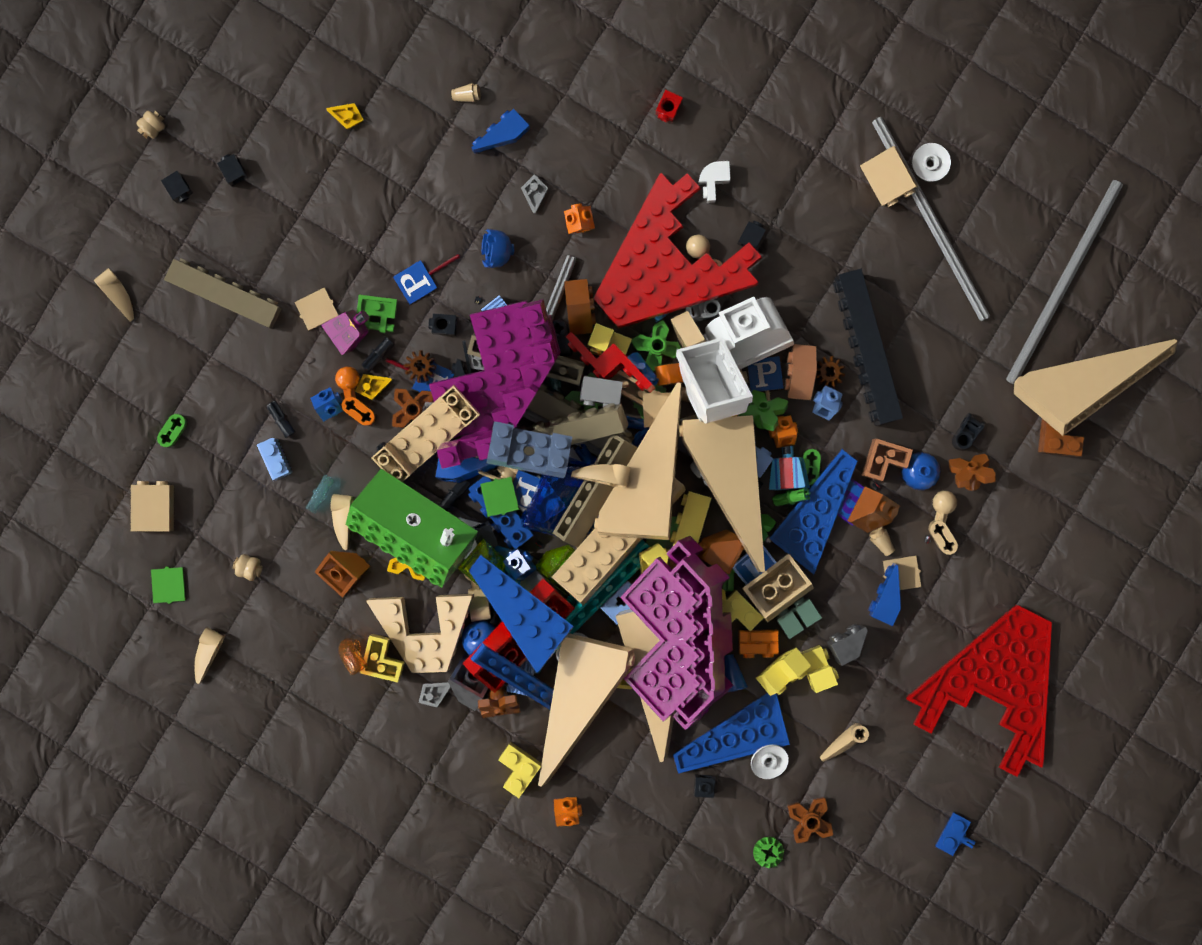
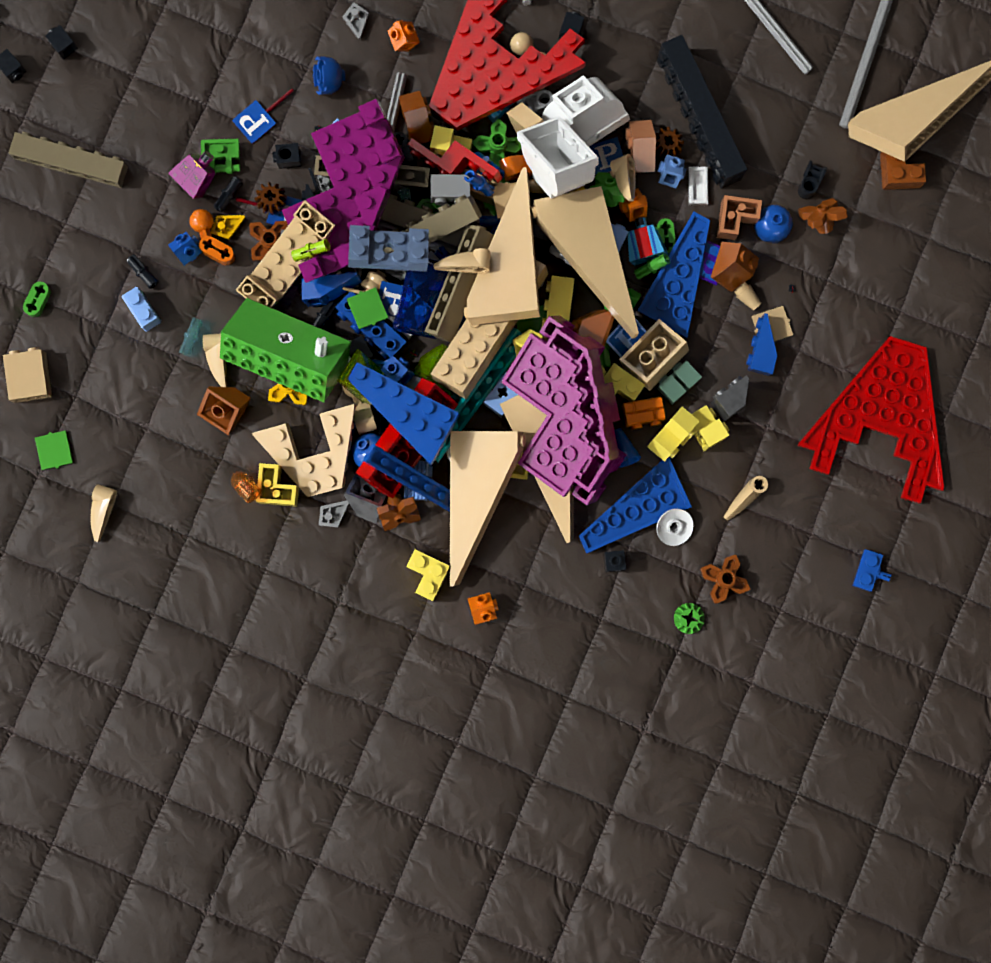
camera: 15 degrees left, 5 degrees down
tan piece [233,554,263,581] -> none
tan piece [295,288,339,331] -> none
tan beam [929,490,958,555] -> none
none -> lime pin [291,239,331,262]
none -> blue pin [464,170,495,196]
none -> tan piece [610,154,636,201]
none -> white tile [688,167,708,205]

